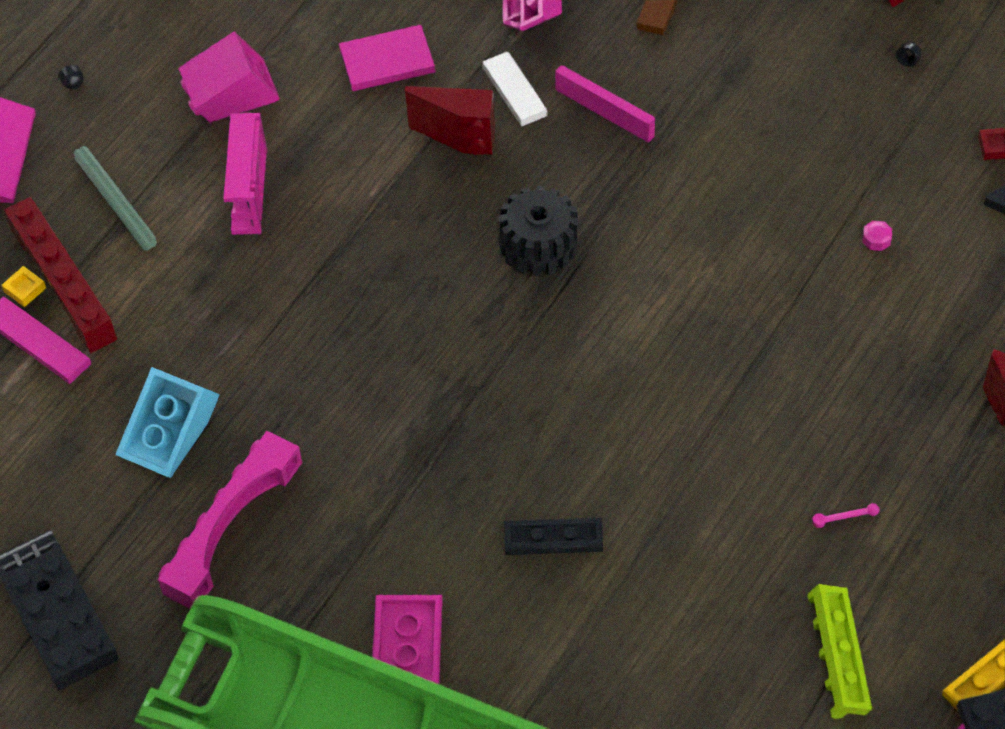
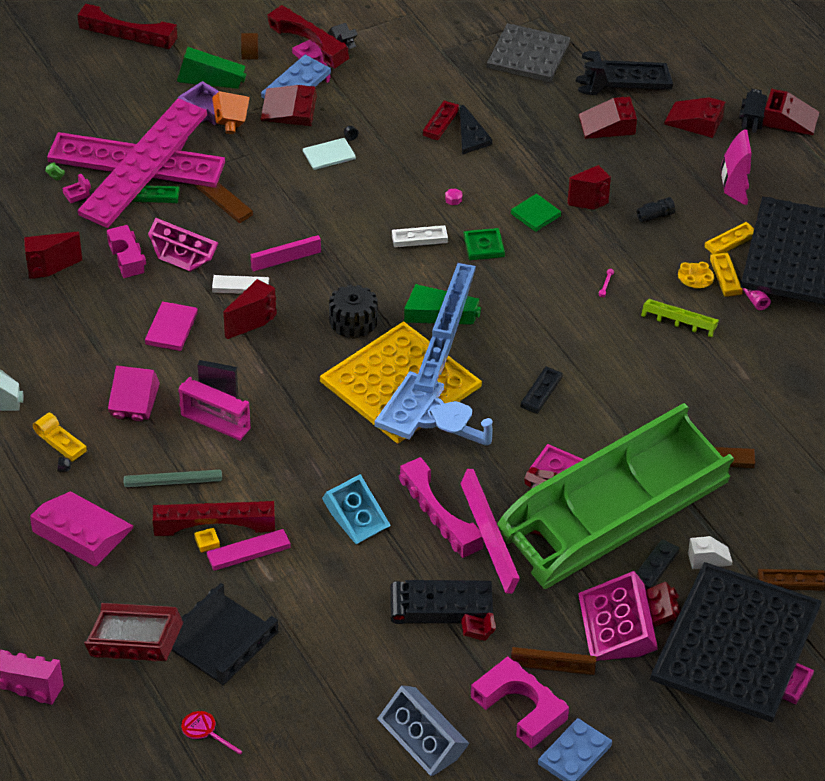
camera: 65 degrees left, 10 degrees down
none -> yellow plate [33,412,87,462]
none -> black tile [197,360,239,407]
none -> light aqua piece [303,138,356,170]
none -> yellow plate [320,321,482,444]
none -> light blue plate [375,371,493,446]
none -> white plate [392,225,448,247]
none -> green slope [404,284,482,324]
none -> medium blue slope [414,263,476,393]
none -> dark pink tile [460,469,520,594]
none -> dark red bracket [461,612,496,641]
none -> green tile [463,228,505,260]
none -> green tile [511,194,561,232]
none -> rock [524,467,557,488]
none -> yellow dish [678,262,714,288]

